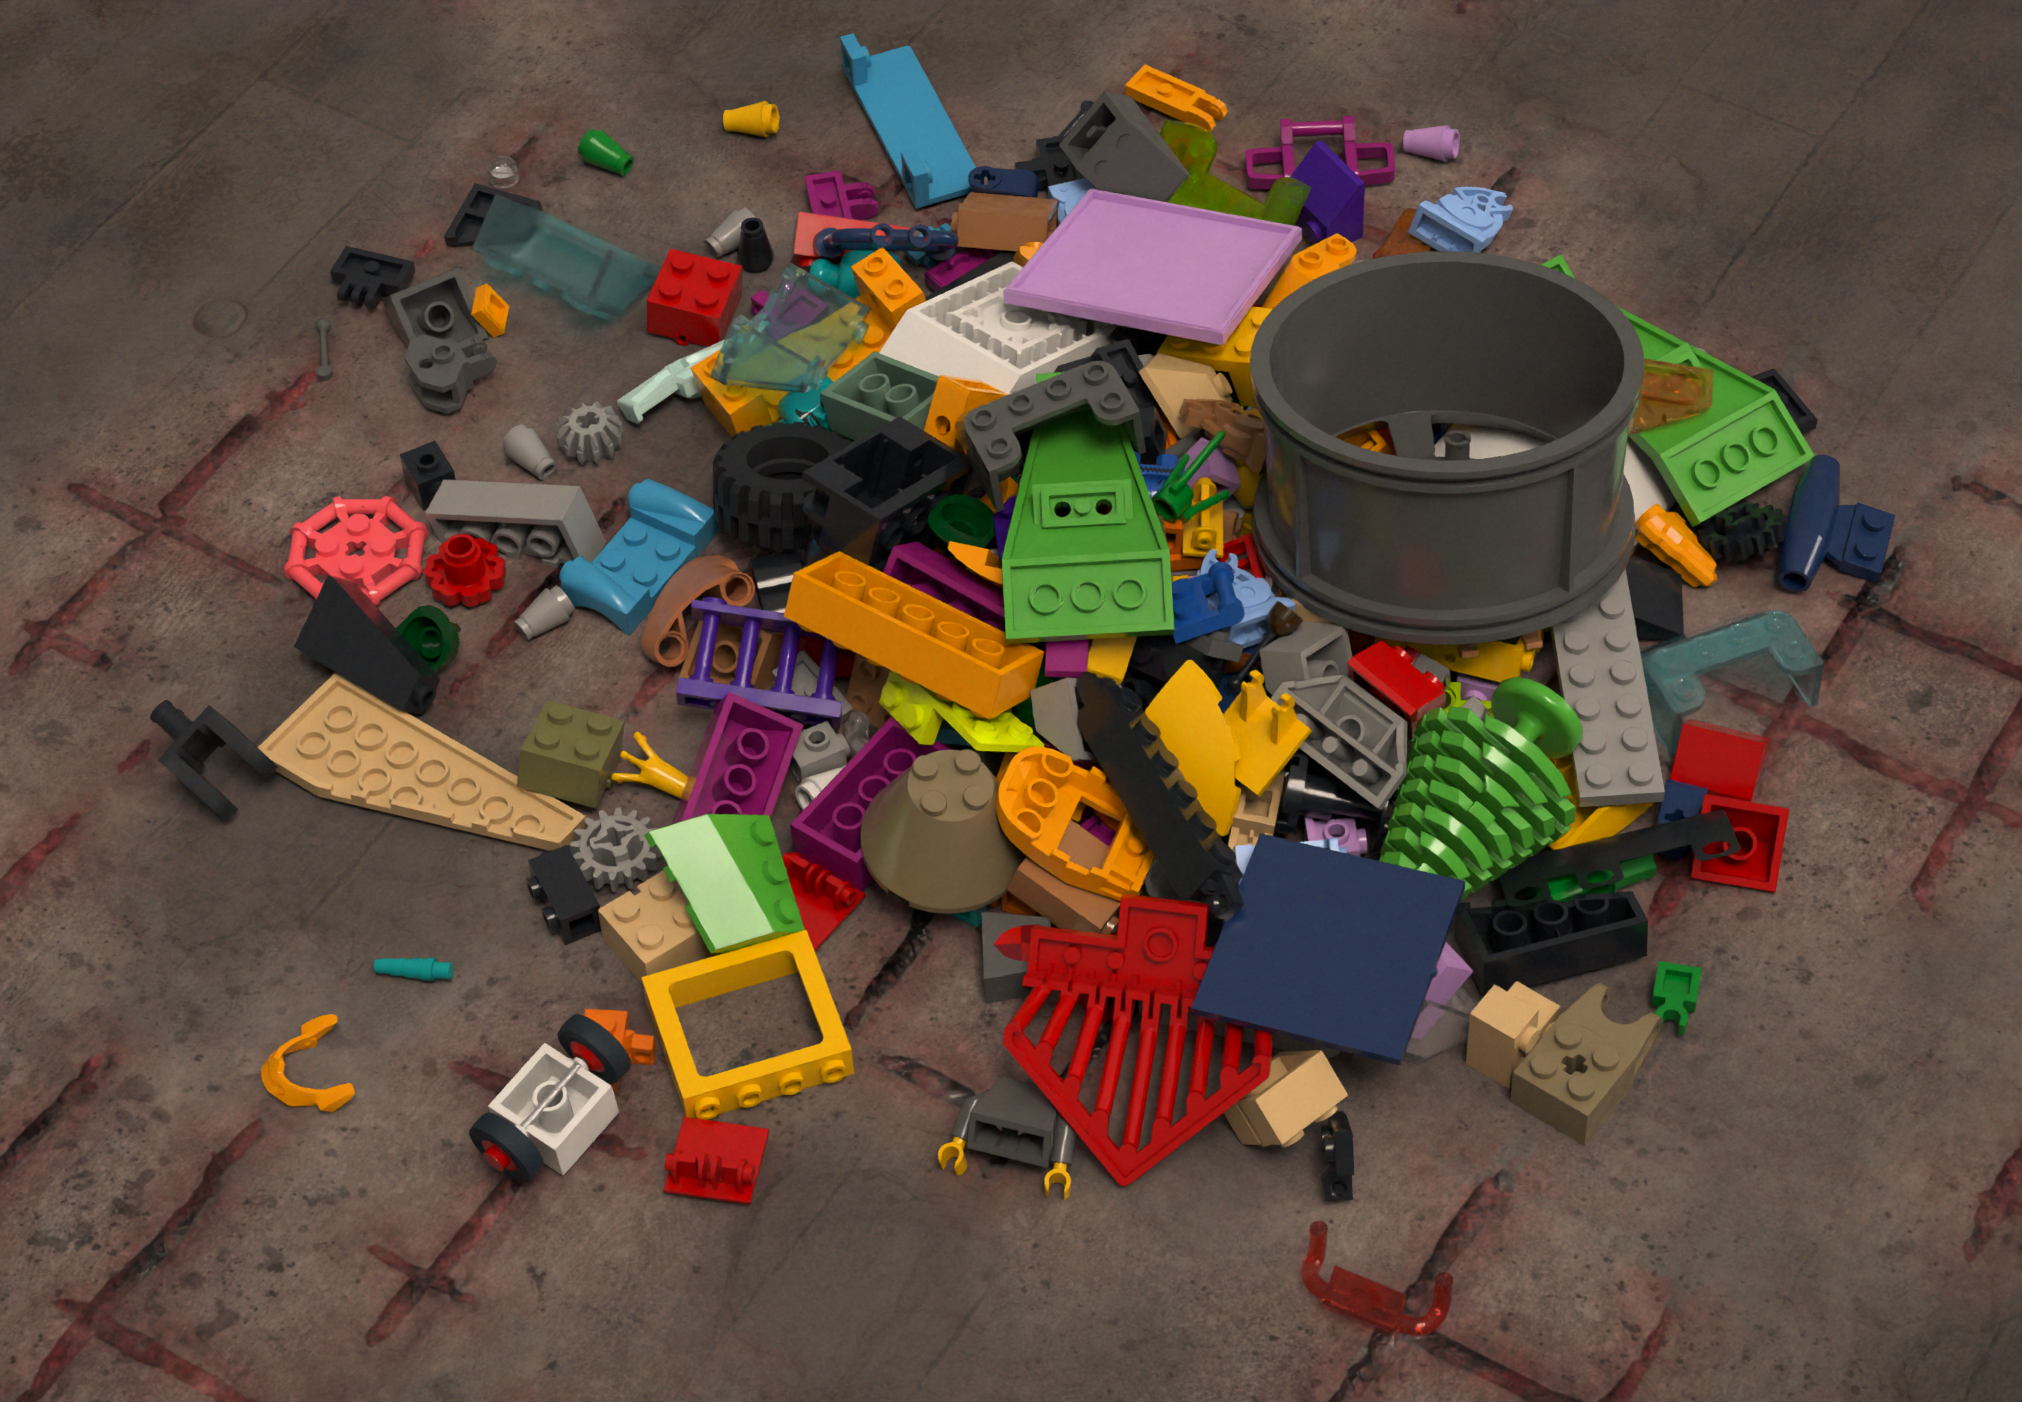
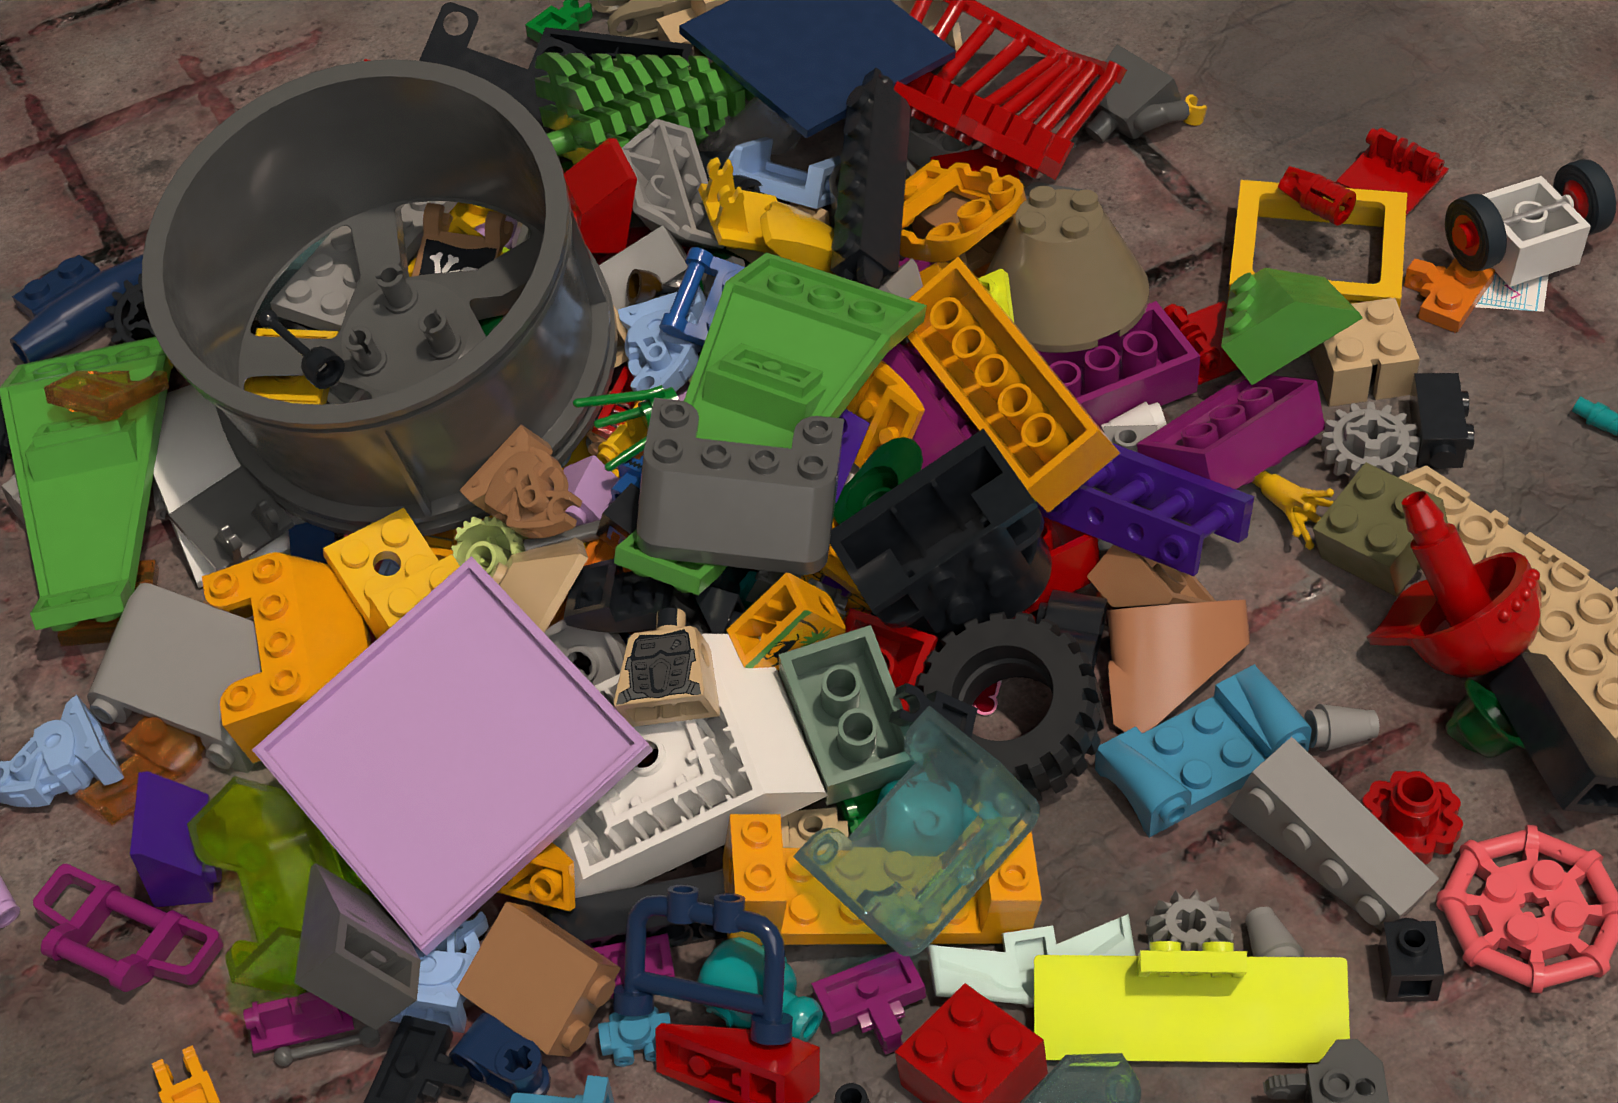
camera: 150 degrees left, 0 degrees up
none -> black hinge [259,310,345,389]
none -> torso [614,608,720,727]
none -> black plate [889,683,978,757]
none -> neon yellow bracket [1034,941,1350,1064]
none -> red hinge [1278,166,1356,226]
none -> red piece [1366,491,1542,678]

